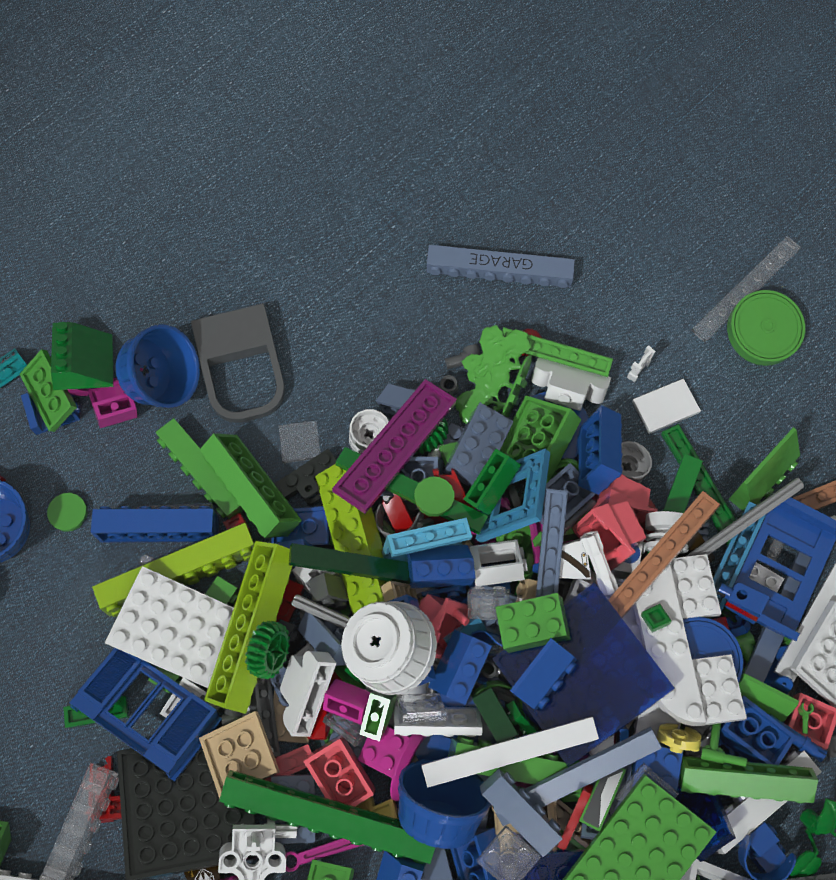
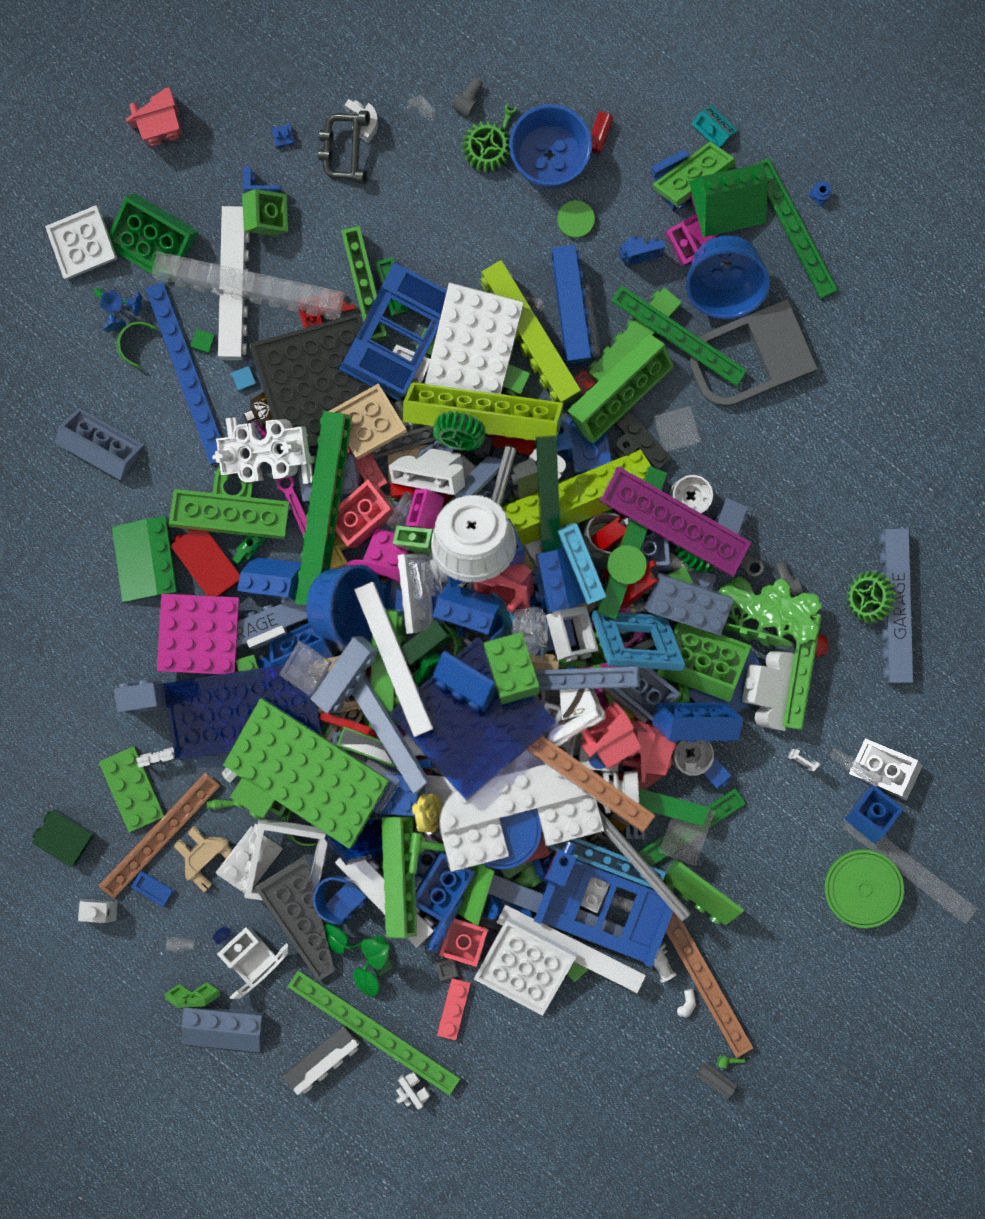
camera: 85 degrees right, 15 degrees up
tan slope [381,581,419,604] -> none
green brick [463,448,521,516] -> none
white tile [632,379,701,434] -> none
green tile [641,604,671,633] -> none
bright green hand [798,702,814,734] -> none
none -> bright green brick [341,226,388,343]
none -> green tile [610,285,747,387]
none -> blue plate [619,236,665,266]
none -> clear plate [658,798,715,866]
none -> blue brick [703,758,731,789]
none -> green tile [754,158,838,300]
none -> blue brick [809,181,832,206]
none -> clear axle [829,748,883,787]
none -> blue brick [844,784,903,844]
none -> bright green gear [846,571,898,623]
none -> white slope [849,739,922,801]

